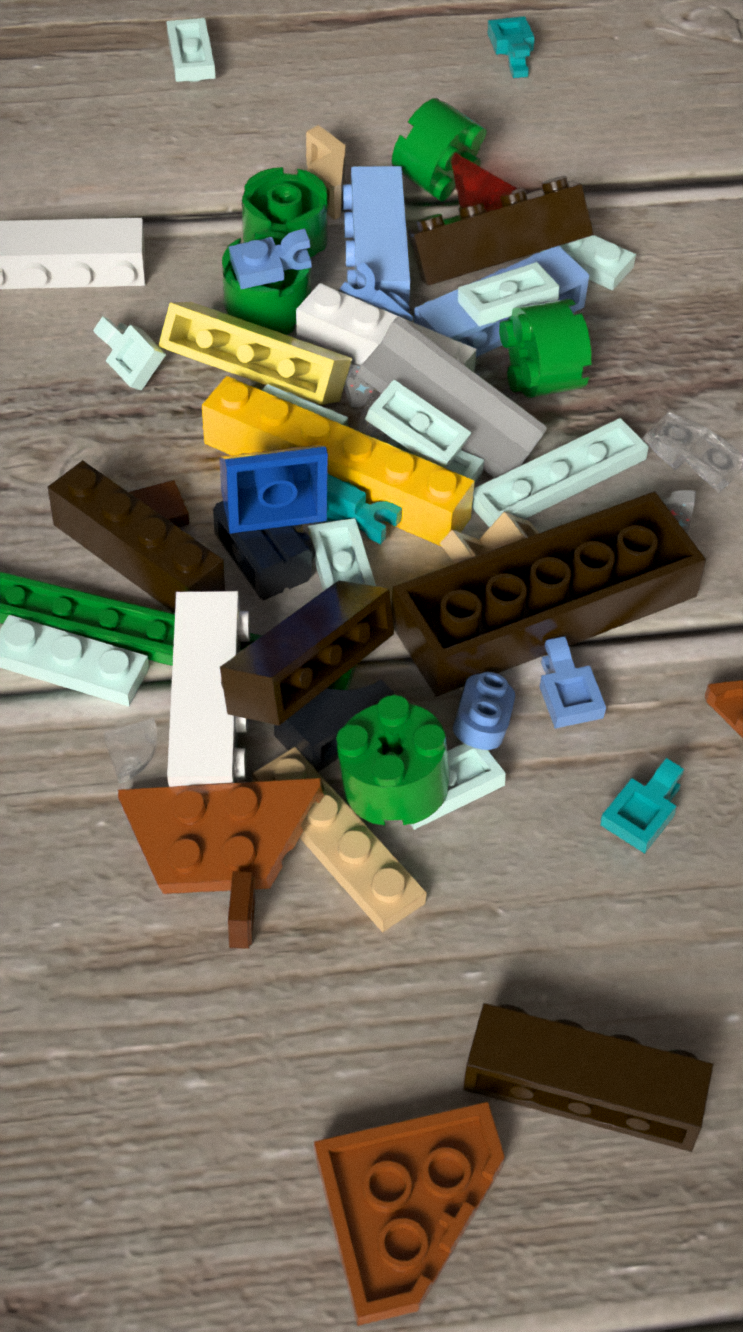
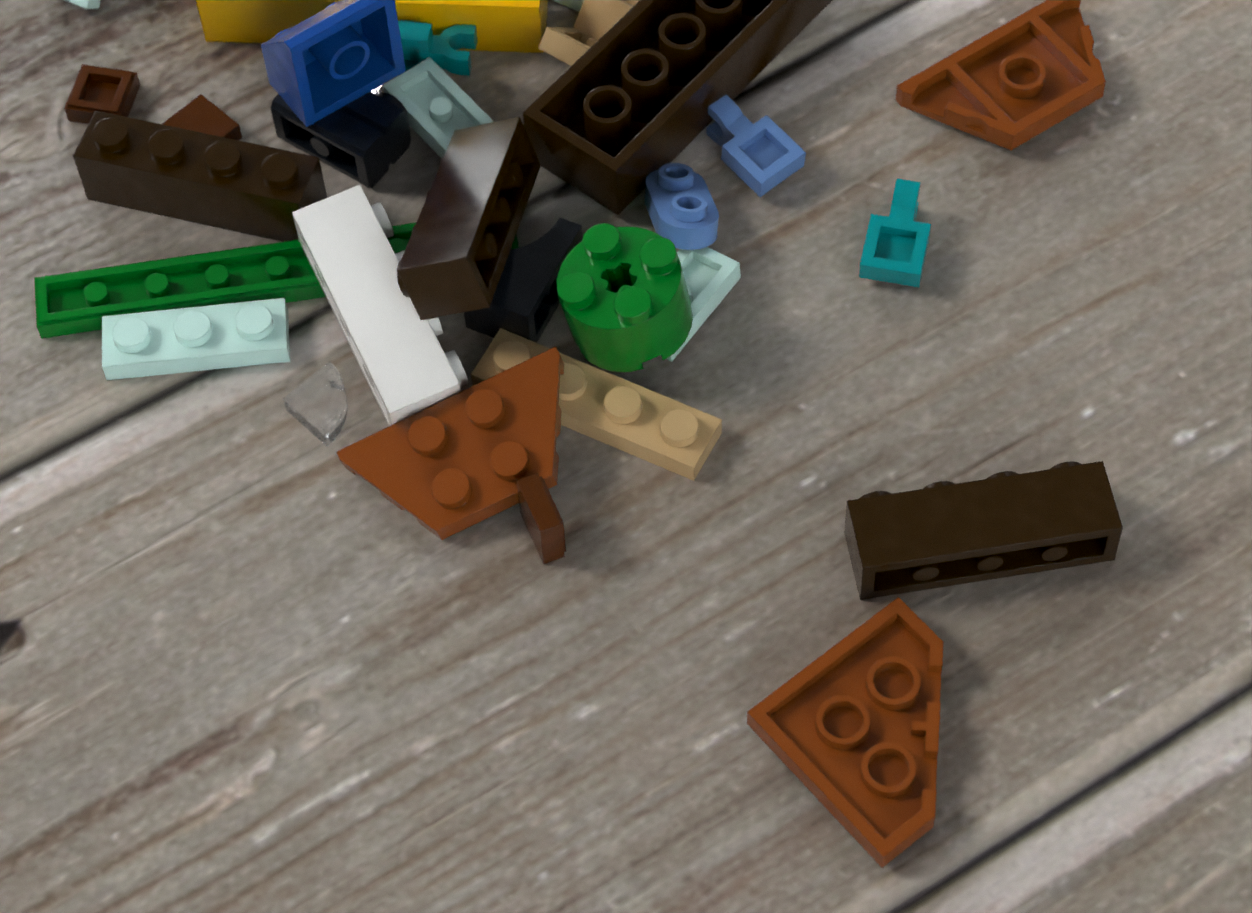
camera: 20 degrees left, 5 degrees up
none -> reddish brown tile [64,64,140,124]

